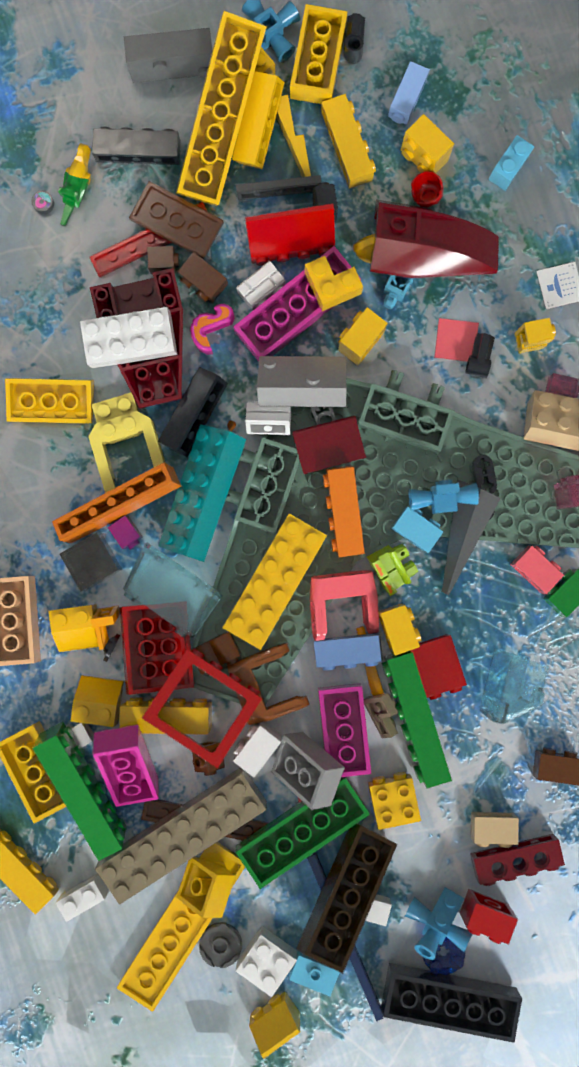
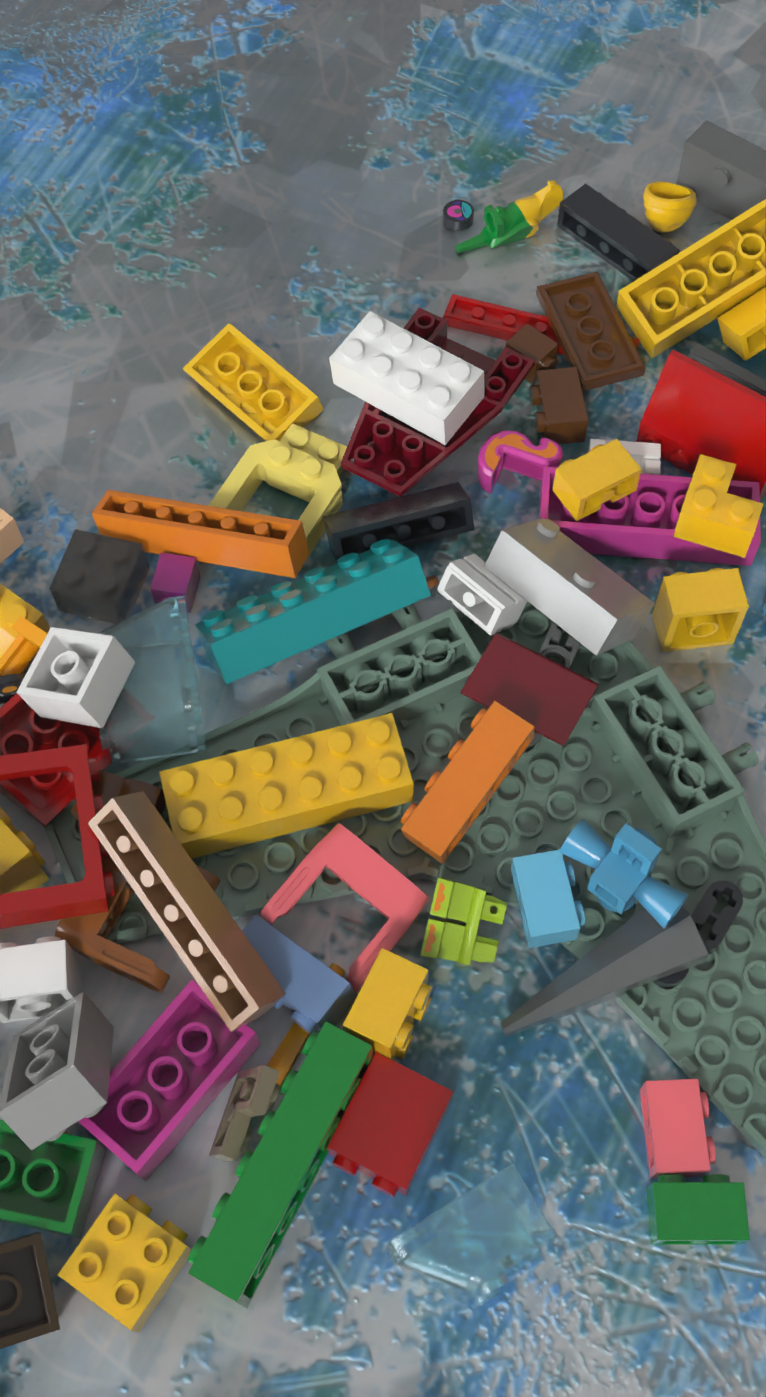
camera: 40 degrees right, 25 degrees down
none -> white brick [16,627,135,728]
none -> medium nougat brick [88,791,286,1032]
none -> yellow brick [553,439,642,521]
none -> yellow hat [643,181,697,233]

